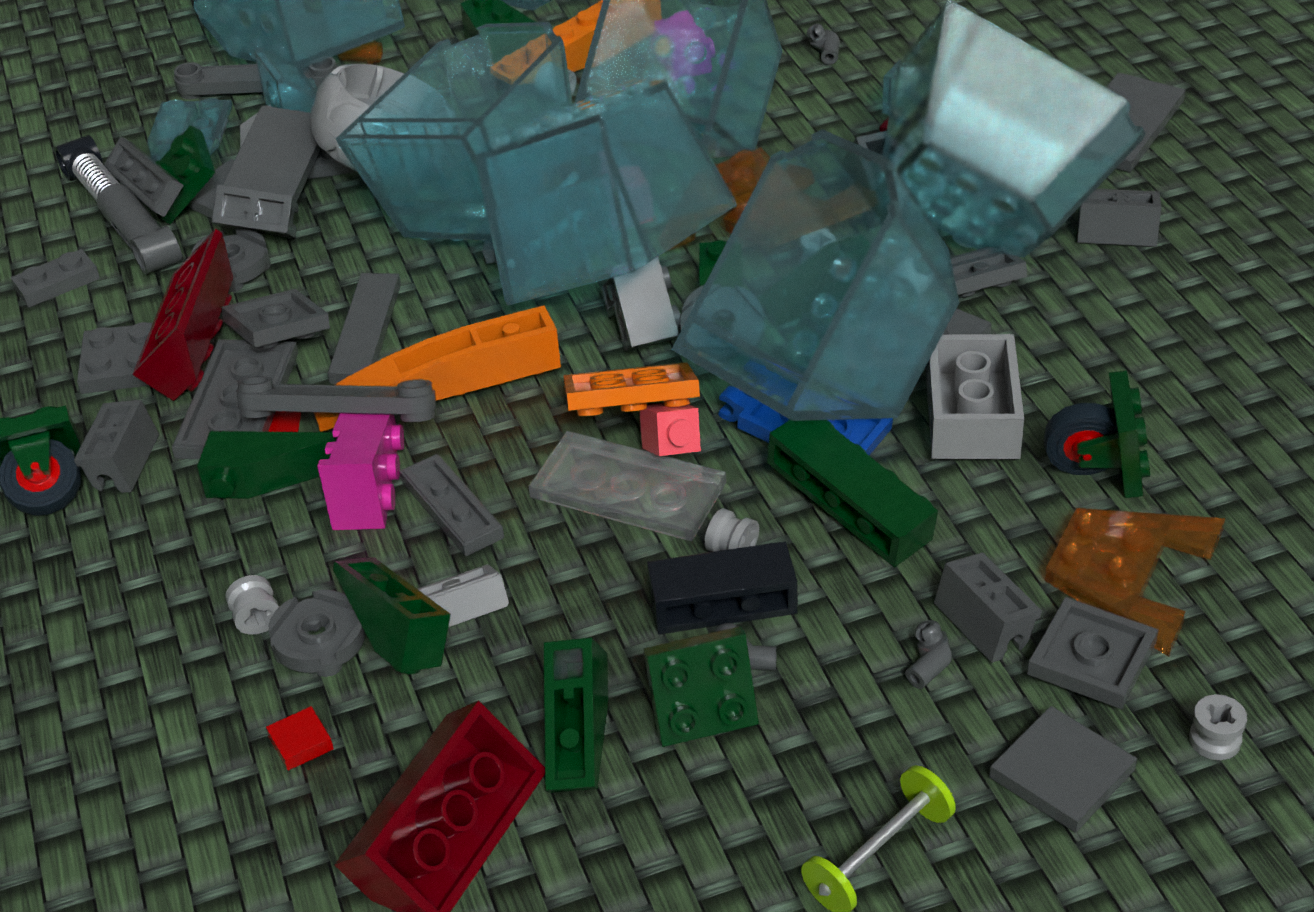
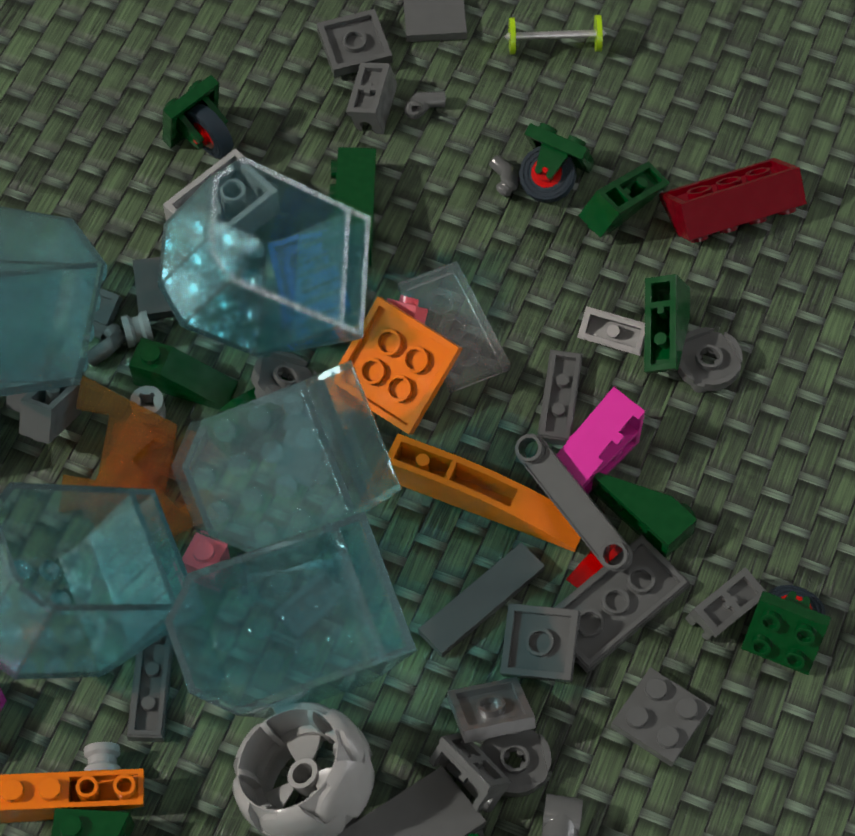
camera: 140 degrees left, 20 degrees up
dark red slope [132,229,233,401] -> none
light grey wheel [225,575,279,635] -> none
red tile [266,706,334,771] -> none
black brick [647,541,798,635] -> none
light grey wheel [705,508,759,552] -> none
clear orange wing [1045,508,1225,657] -> none
none -> flat silver plate [447,677,536,743]

